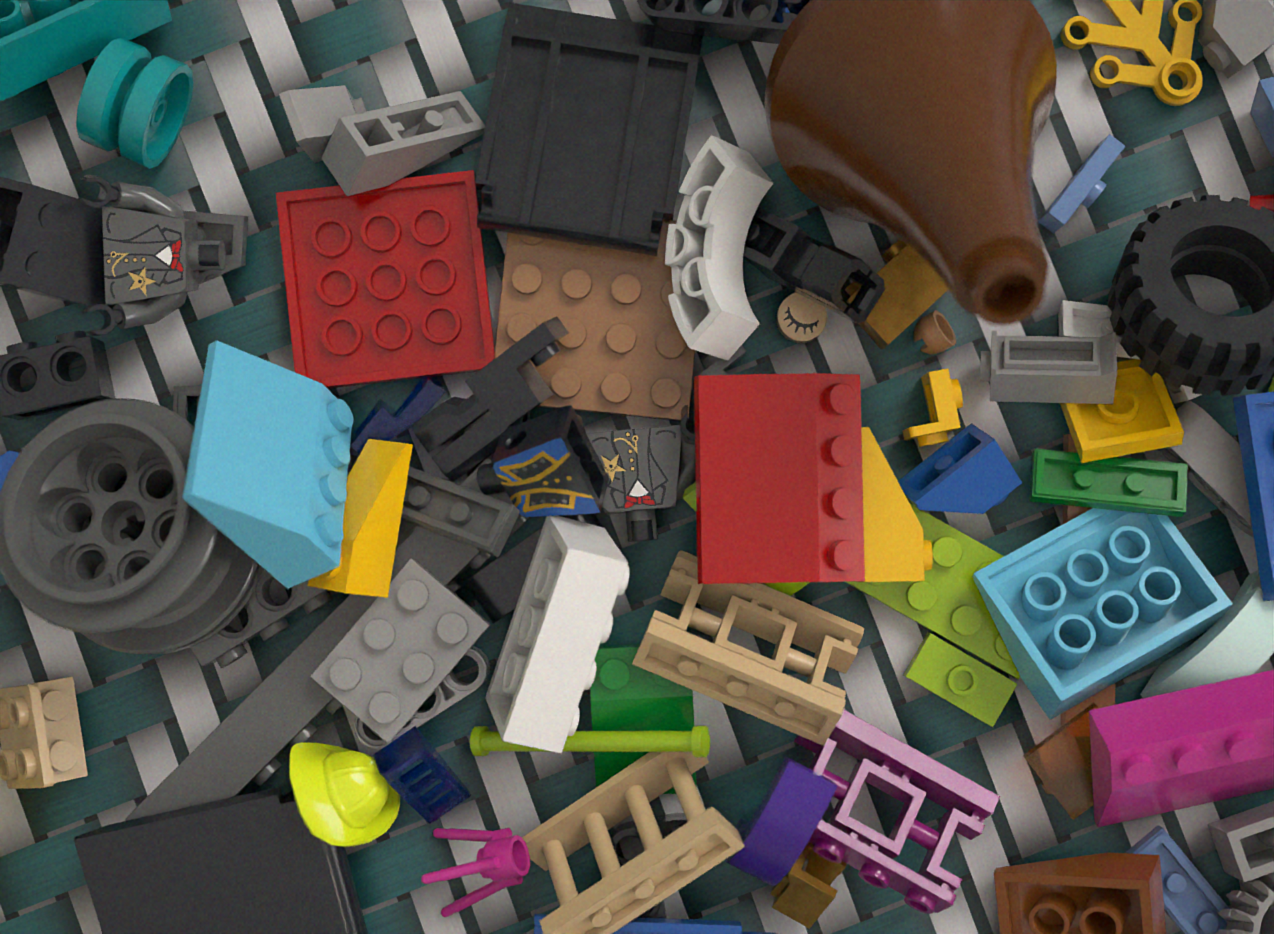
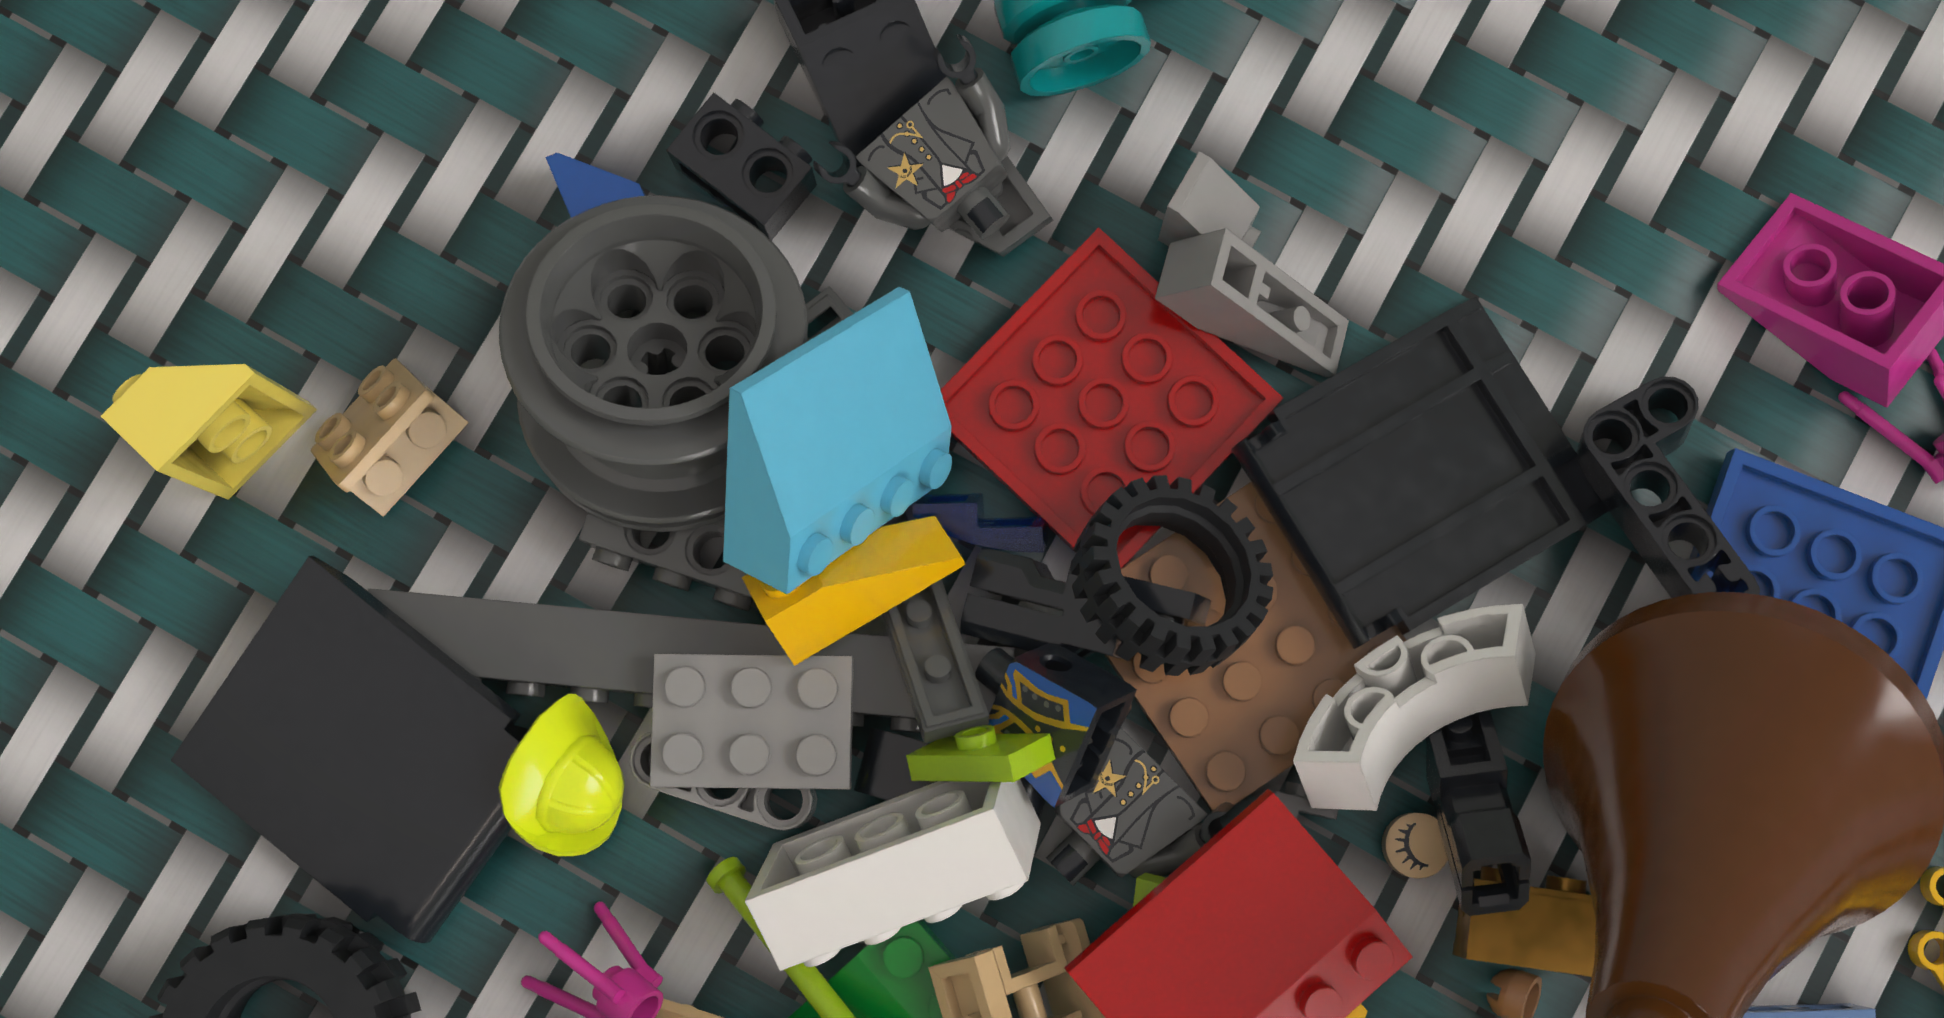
camera: 55 degrees right, 5 degrees down
clear blue slope [373,726,471,824] -> none
none -> lime plate [906,725,1056,782]
none -> black tyre [1070,475,1273,676]

